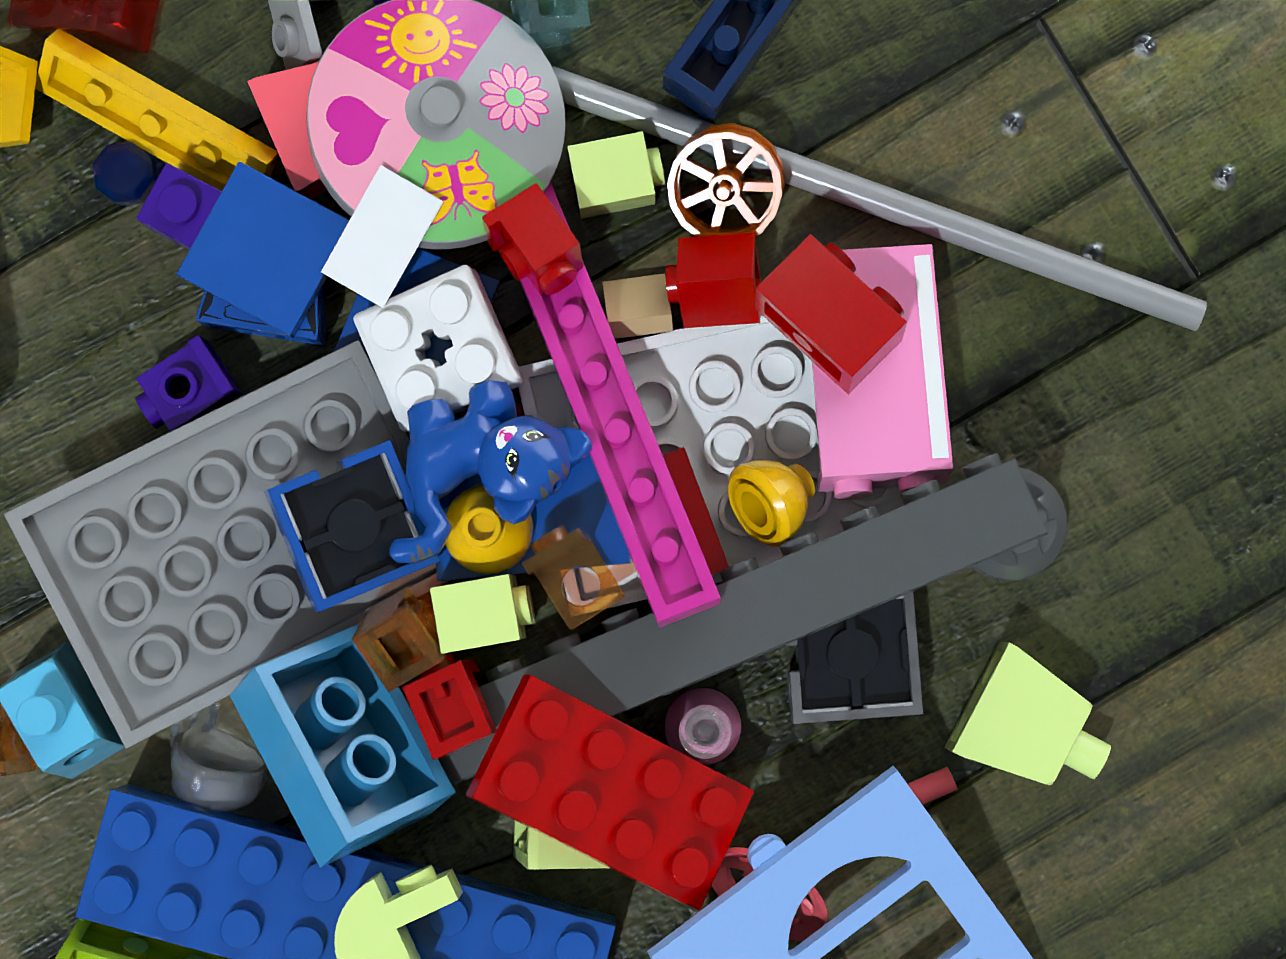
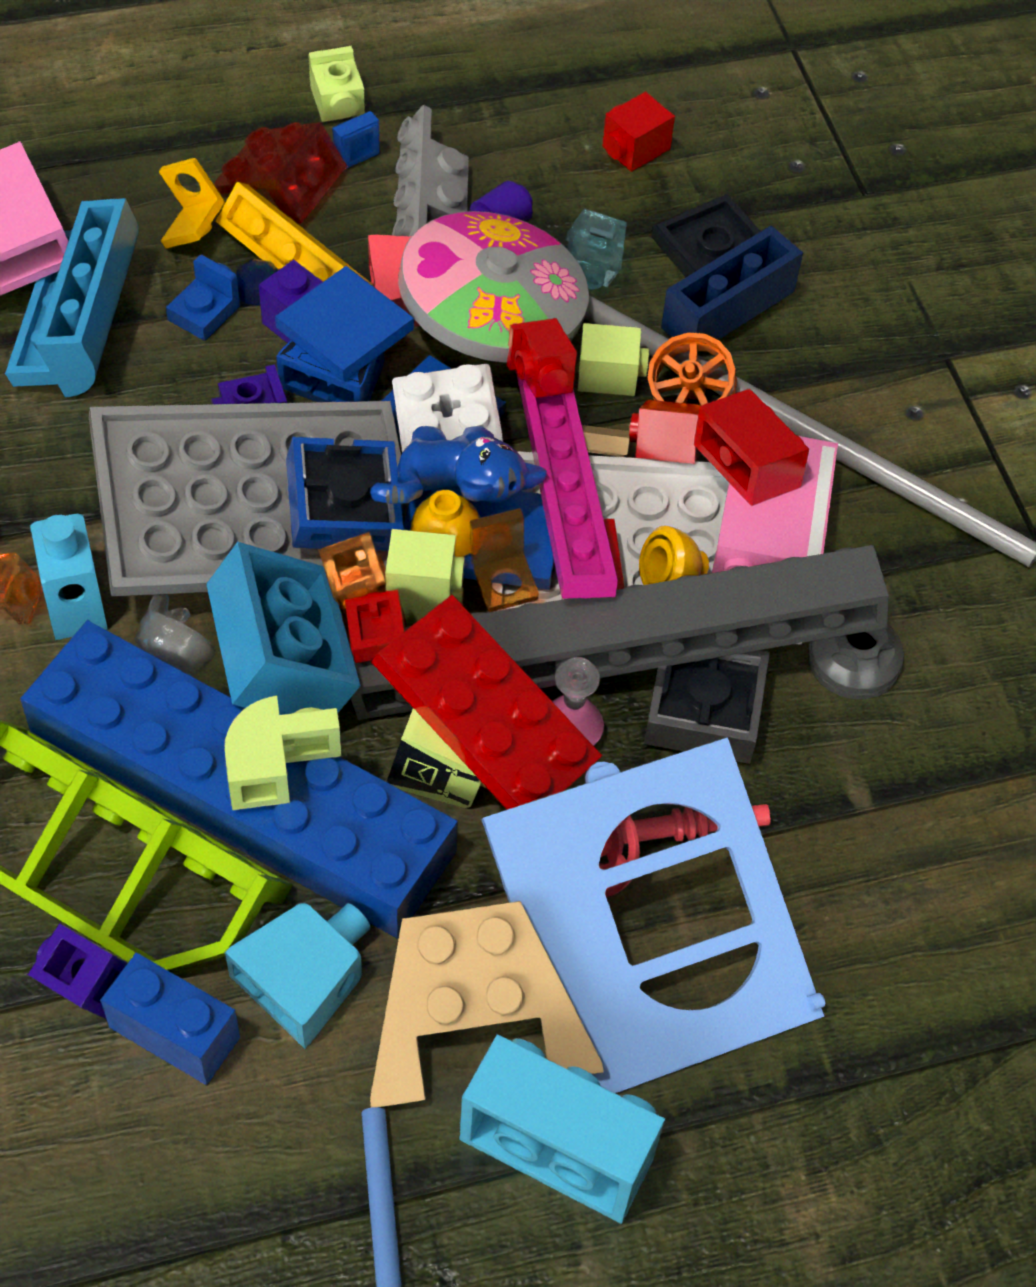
camera: 10 degrees right, 30 degrees down
white sticker [321,165,444,308] -> none
yellowish green torso [944,641,1111,786] -> none
none -> blue bracket [166,255,240,341]

